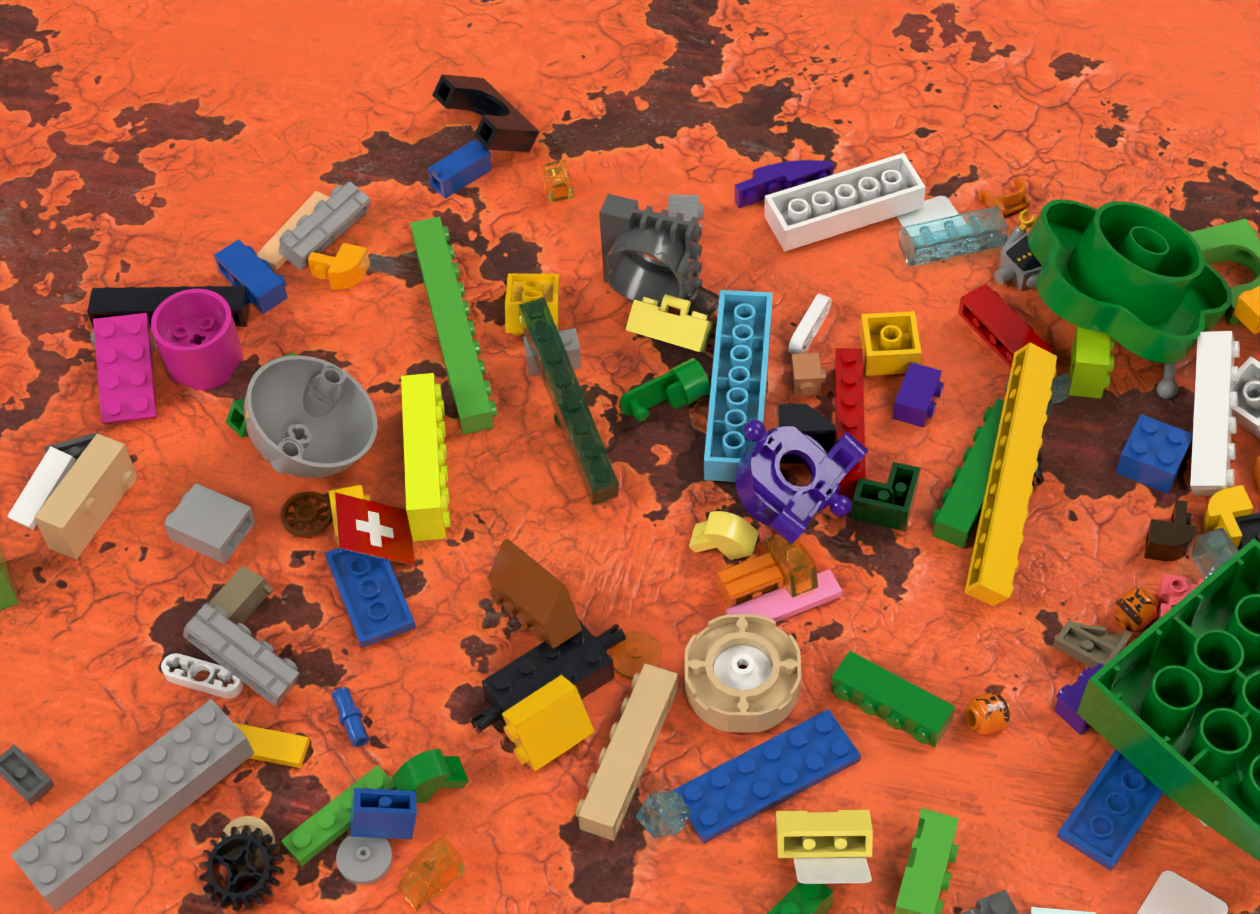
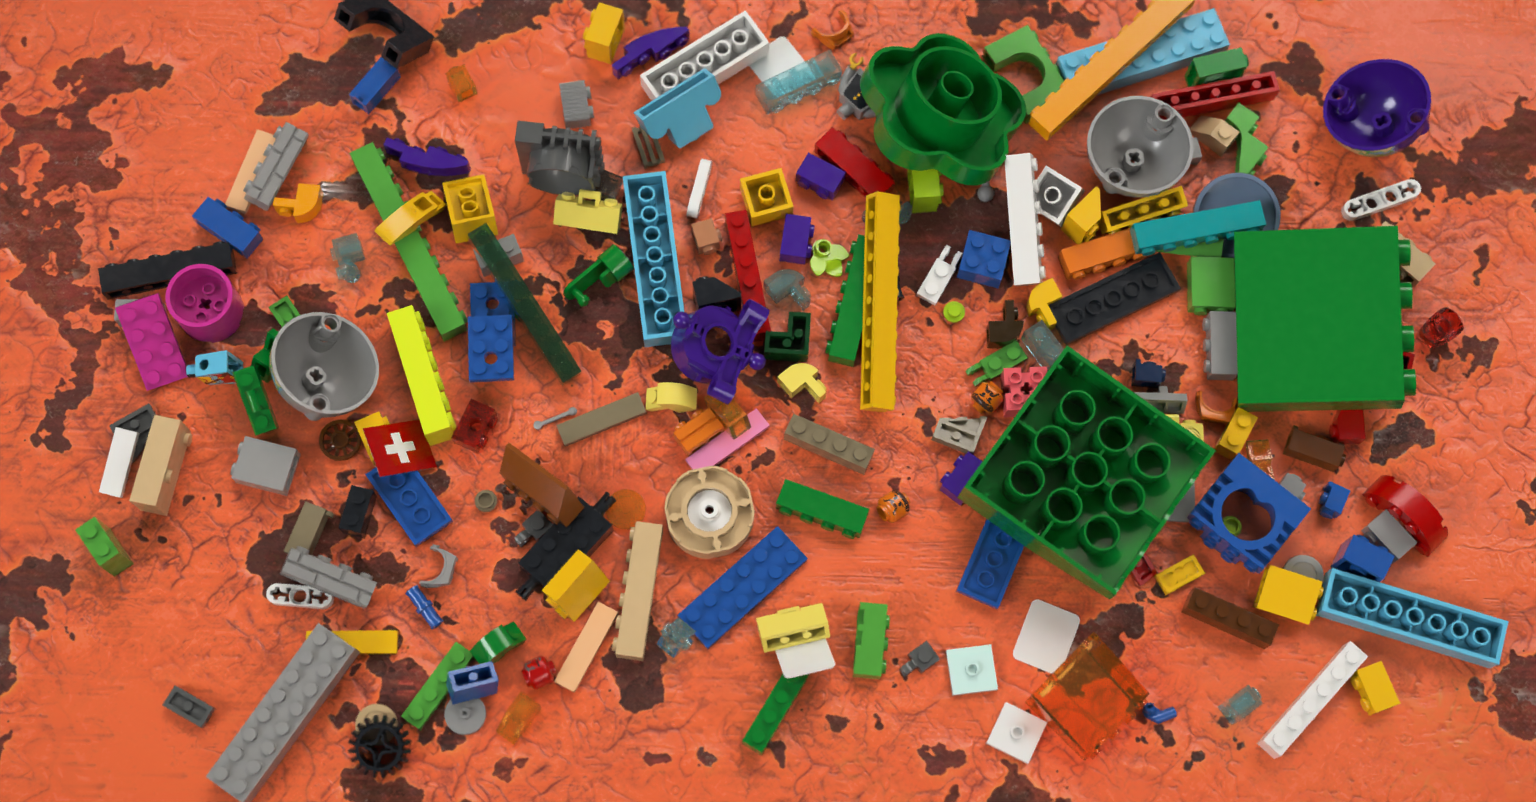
camera: 20 degrees left, 20 degrees up
none -> medium azure torso [186,350,243,385]
none -> green piece [232,365,279,436]
none -> clear light blue brick [330,233,365,283]
none -> black brick [338,485,377,539]
none -> yellow slope [375,190,447,246]
none -> dark purple slope [383,138,471,176]
none -> light grey helmet [419,544,458,588]
none -> clear red brick [451,399,498,454]
none -> blue bracket [468,281,516,383]
none -> dark tan plate [475,490,497,512]
none -> dark grey plate [514,510,553,547]
none -> red head [521,656,557,690]
none -> light grey hinge [533,407,577,430]
none -> light nougat tile [554,602,618,693]
none -> dark tan tile [556,392,647,447]
none -> yellow brick [583,2,625,64]
none -> dark tan tile [632,127,665,168]
none -> medium azure brick [633,68,721,148]
none -> clear light blue brick [763,269,811,310]
none -> light yellow brick [777,363,826,403]
none -> dark tan brick [784,413,875,475]
none -> dark purple brick [795,153,846,201]
none -> lime plate [810,239,850,277]
none -> white hinge [916,245,963,305]
none -> lime plate [943,301,965,323]
none -> bright green hinge [966,340,1028,387]

